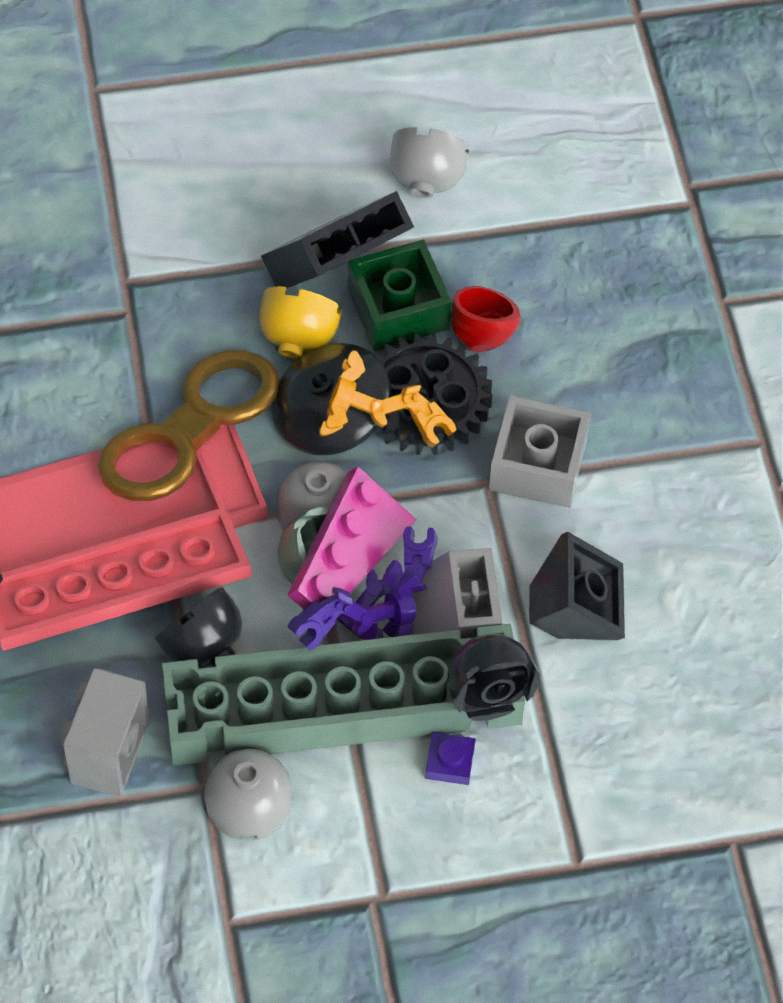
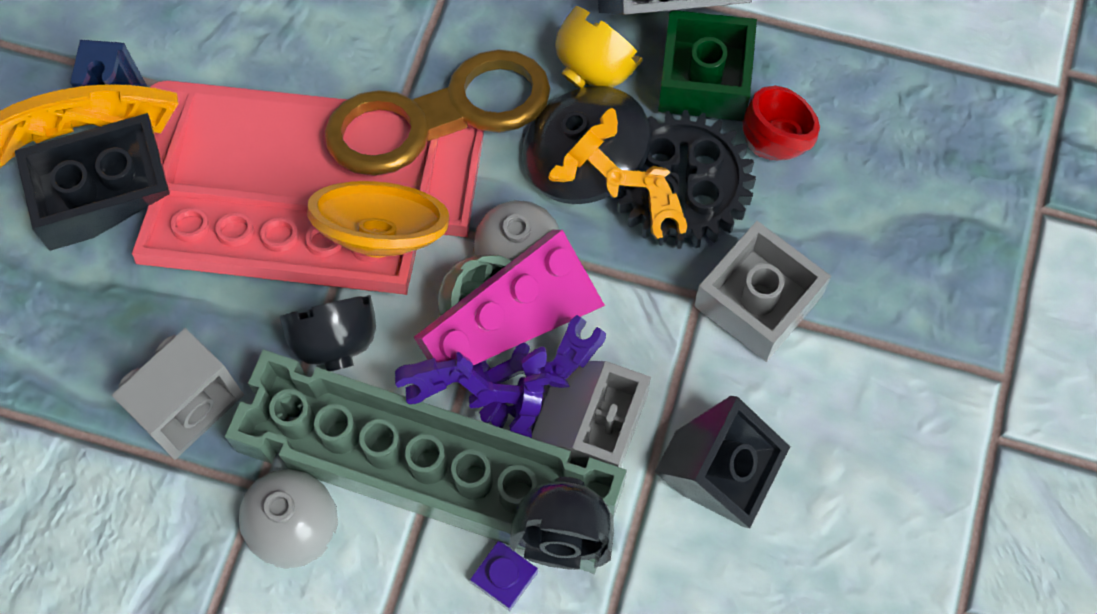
camera: 30 degrees right, 10 degrees up
none -> light orange dish [307,181,449,258]

